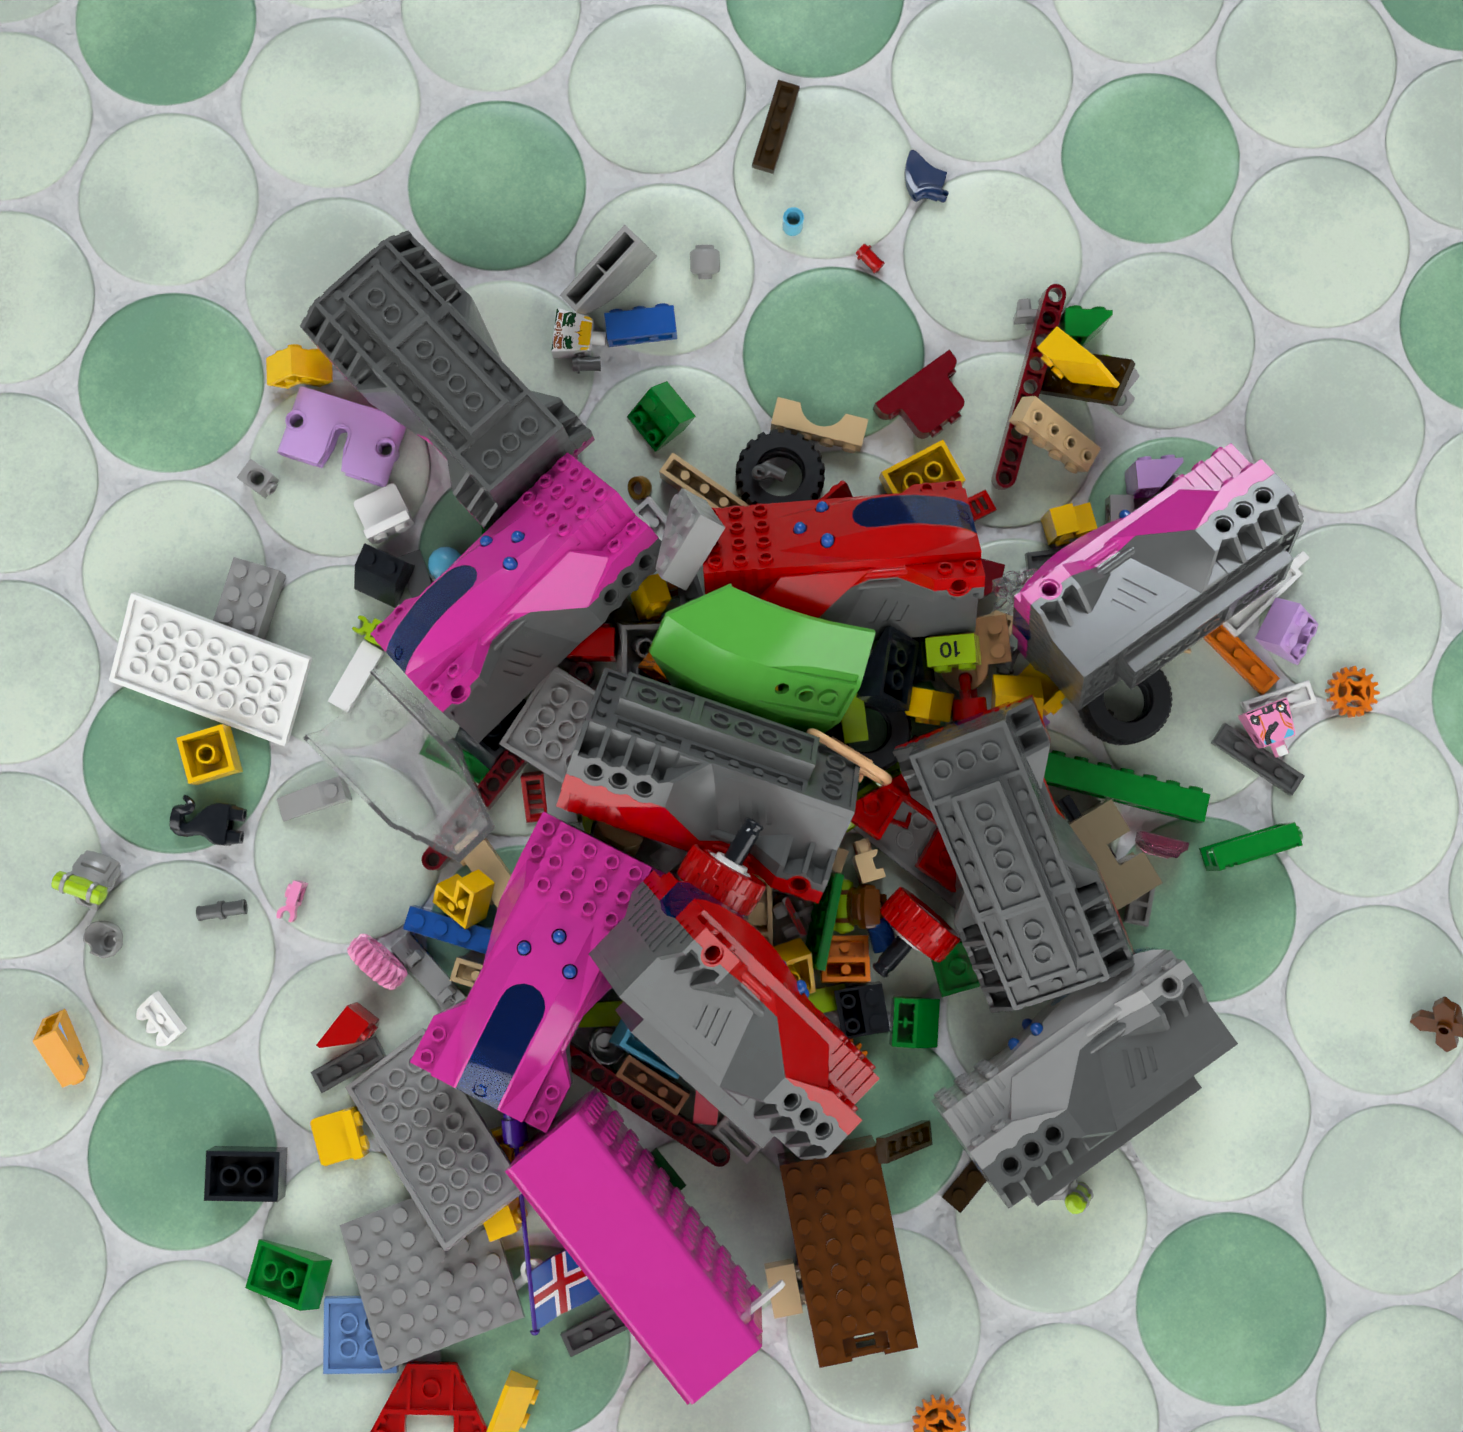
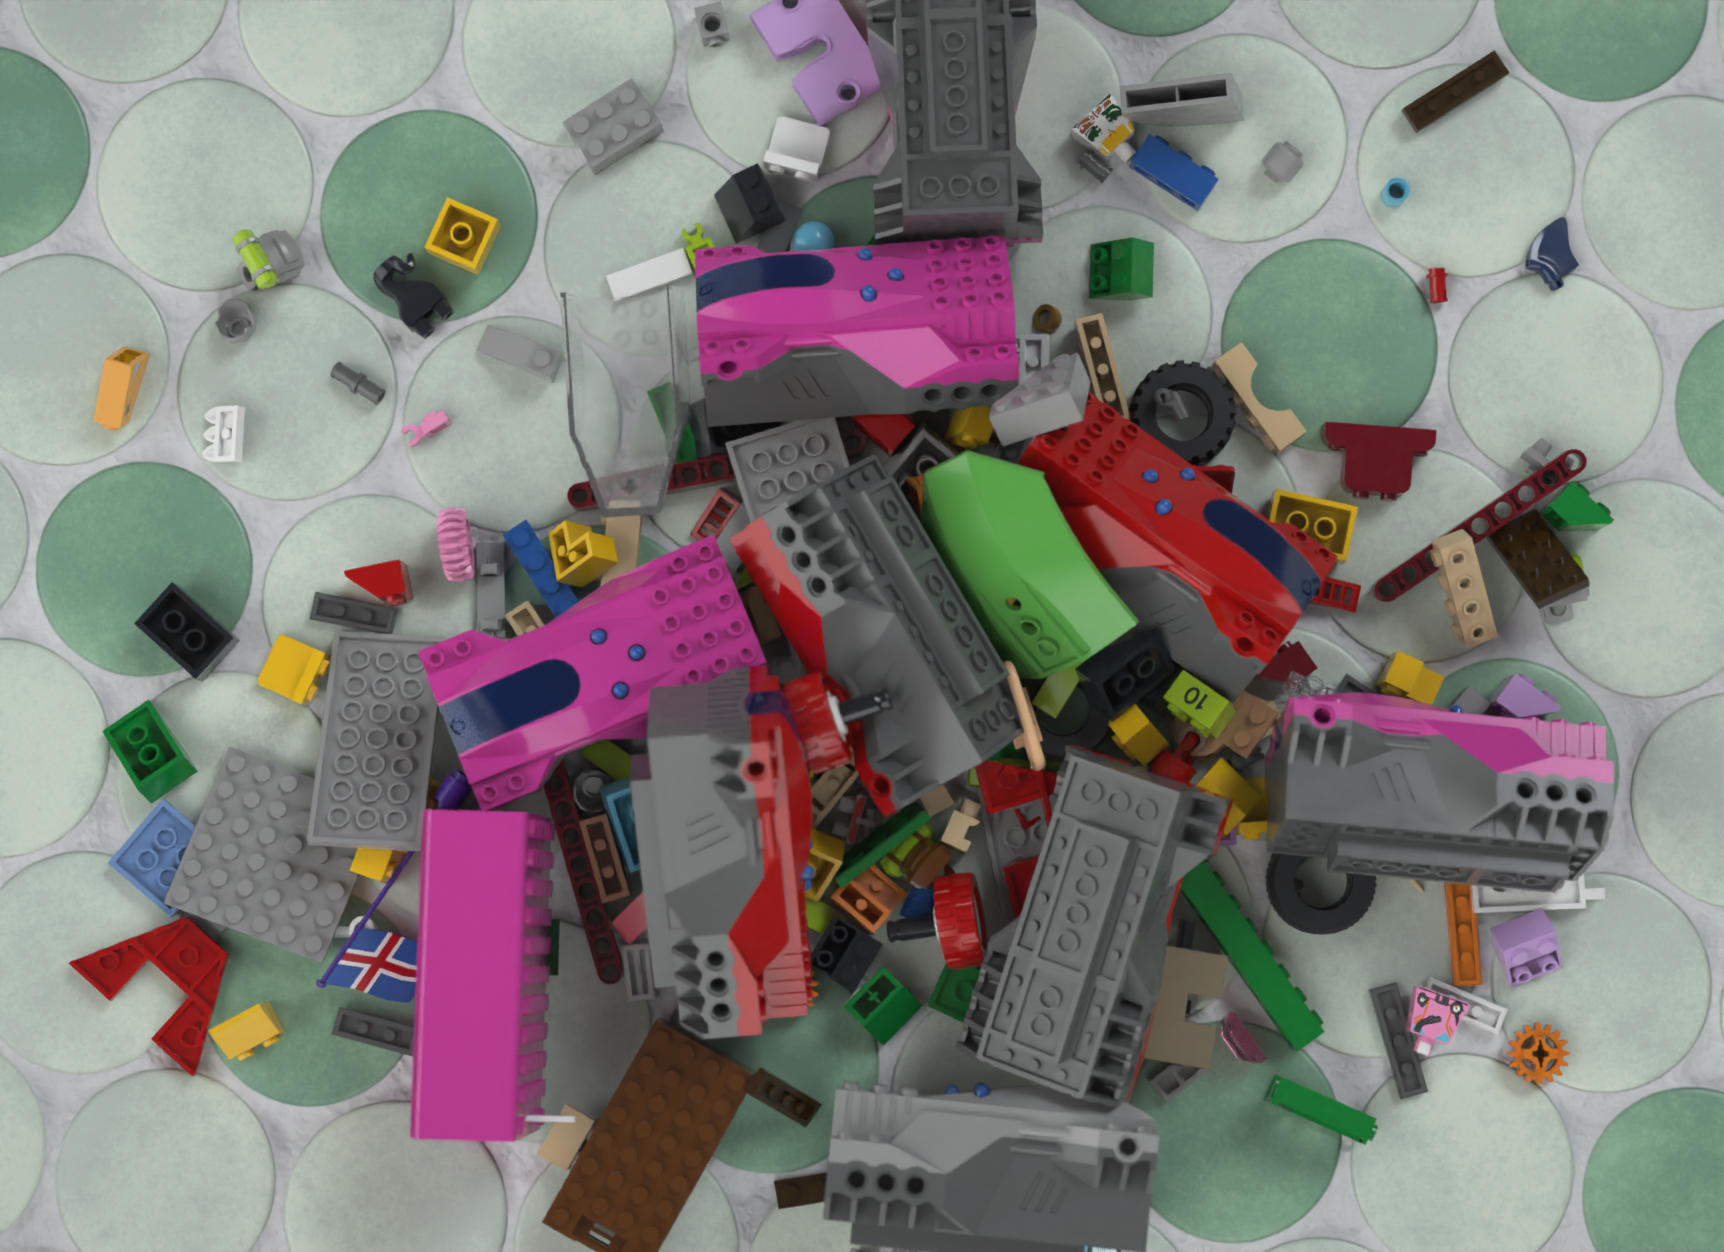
camera: 45 degrees right, 0 degrees up
white plate [109,592,312,746] -> none
yellow slope [1037,326,1120,388] -> none

